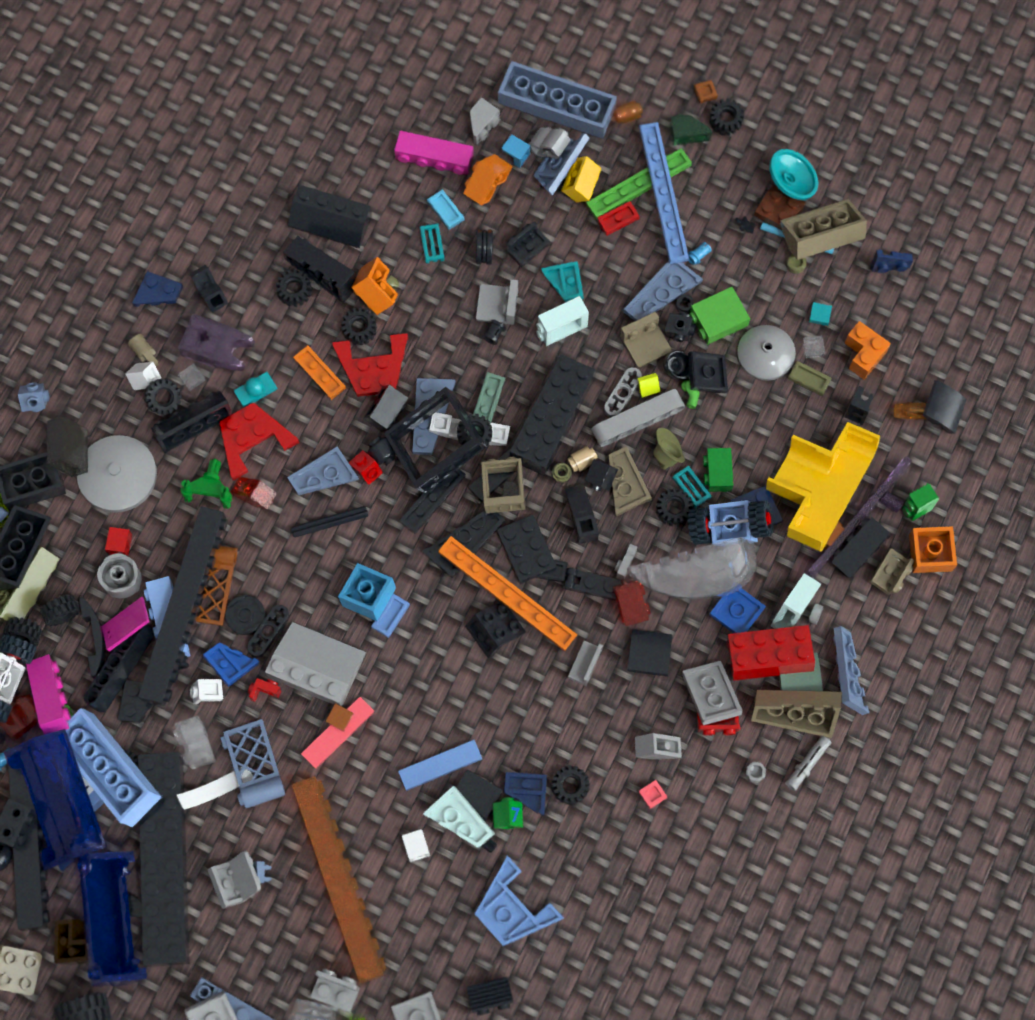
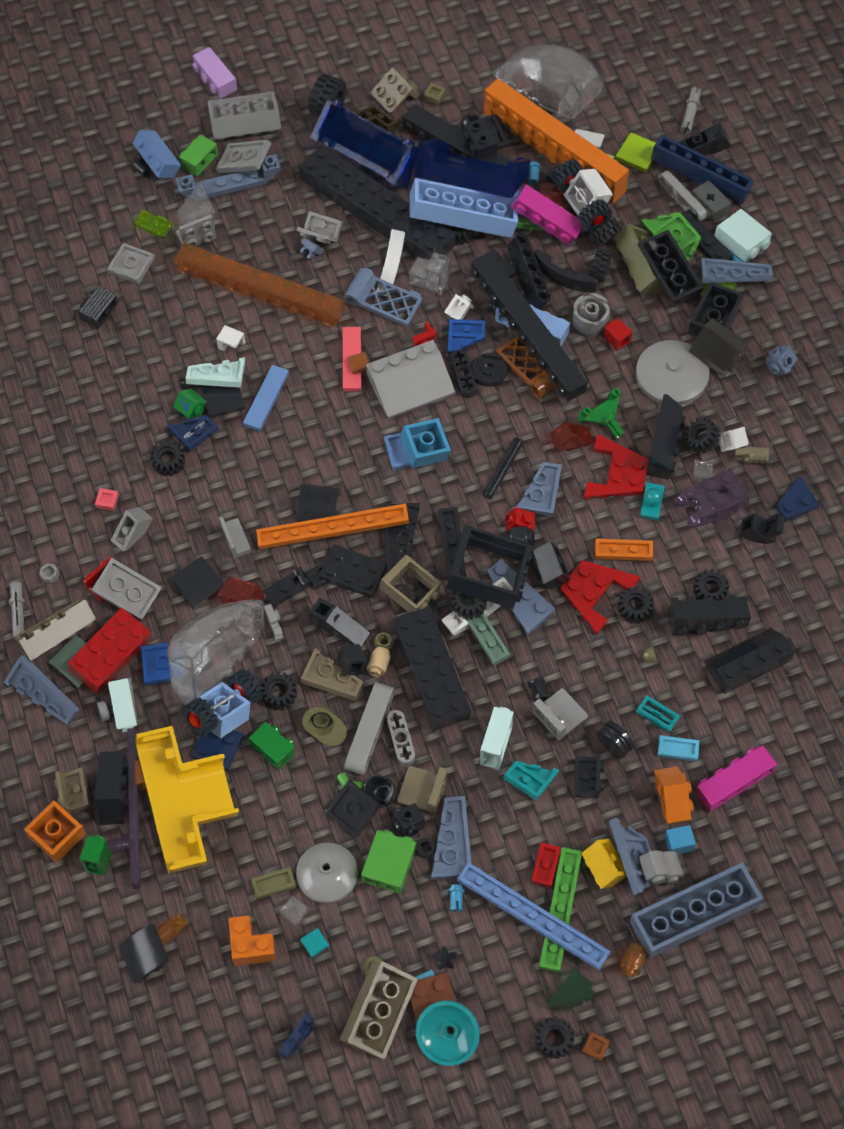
camera: 135 degrees right, 10 degrees down
dark pink container [102,597,149,652] -> none
orange brick [351,257,398,315] -> none
light grey slope [470,98,500,145] -> none
medium blue wing [475,856,564,946] -> none
neon yellow tile [637,373,660,398] -> none
teal tile [672,465,712,509] -> none
black hinge [845,386,873,425] -> none

